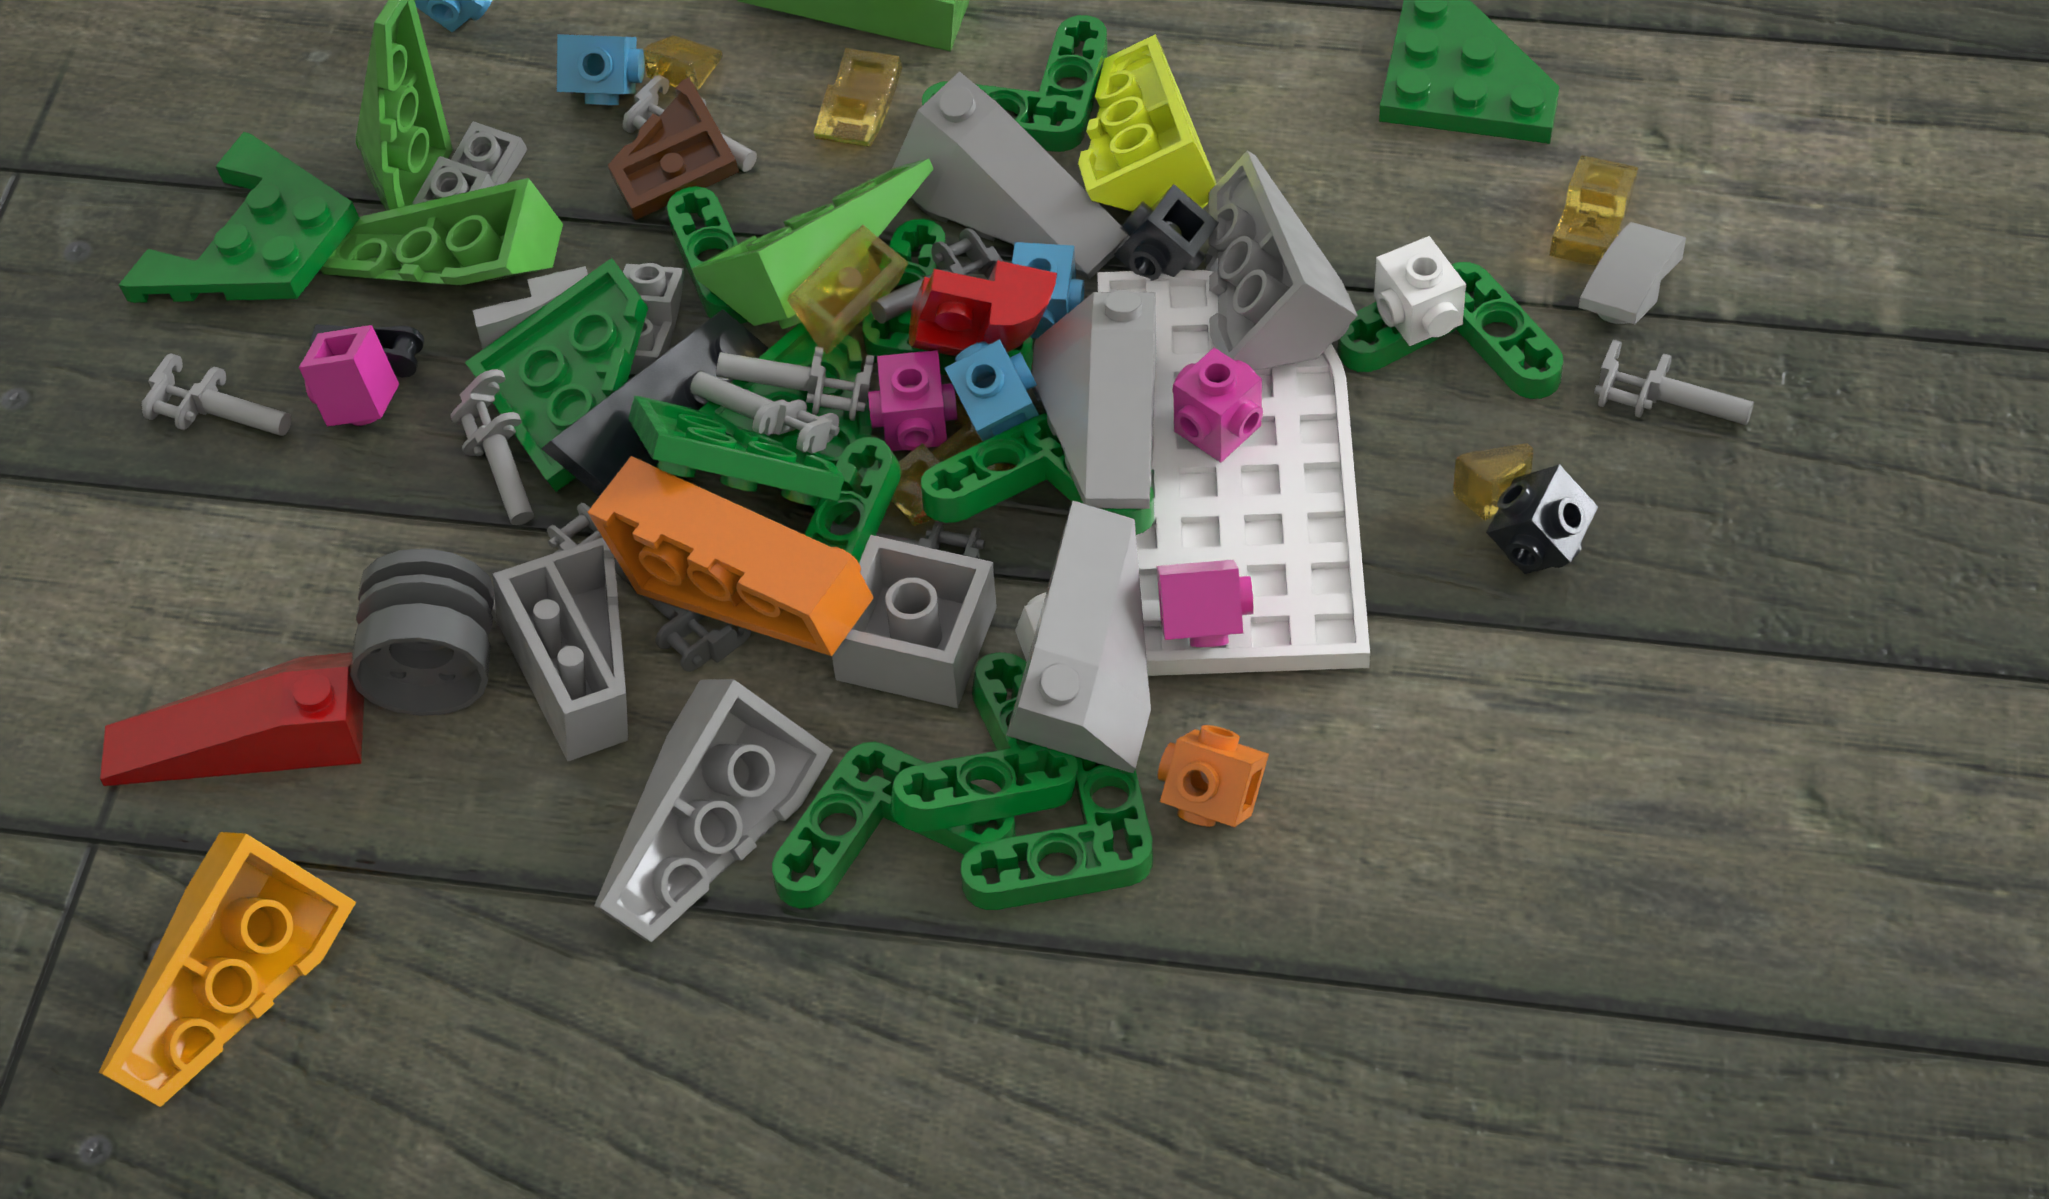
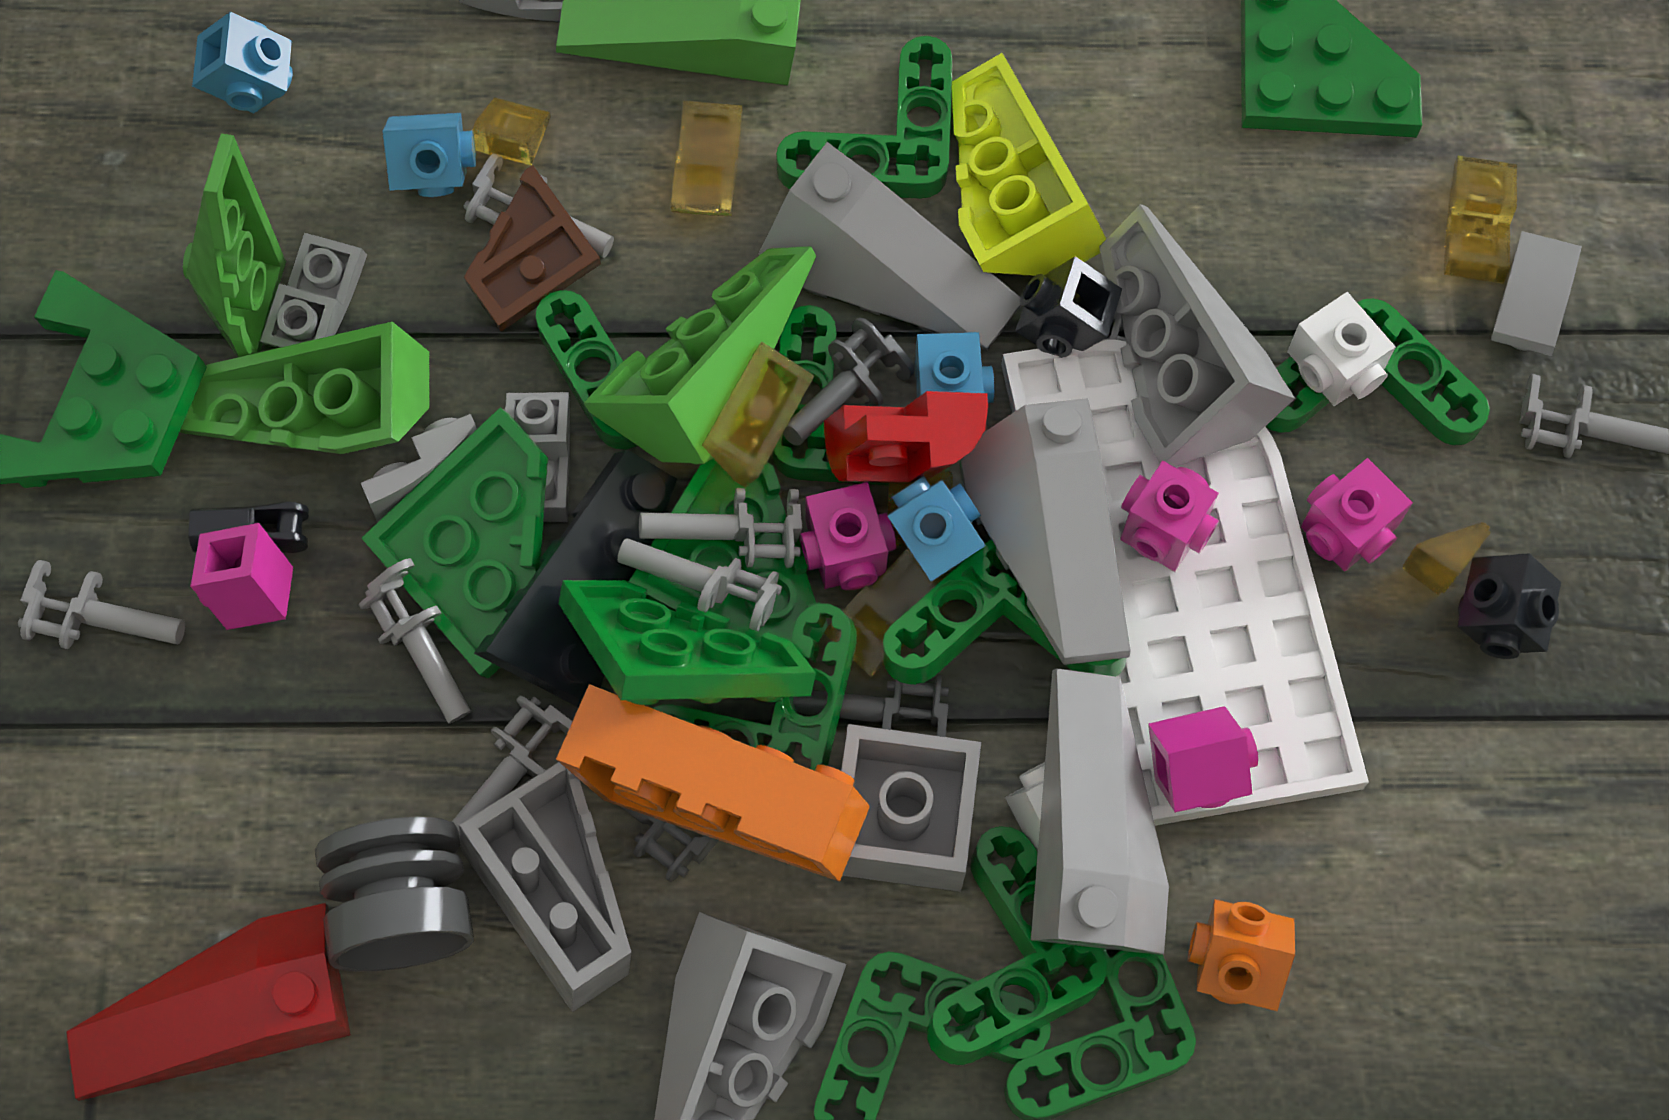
camera: 15 degrees left, 15 degrees up
none -> dark pink brick [1301,458,1413,572]

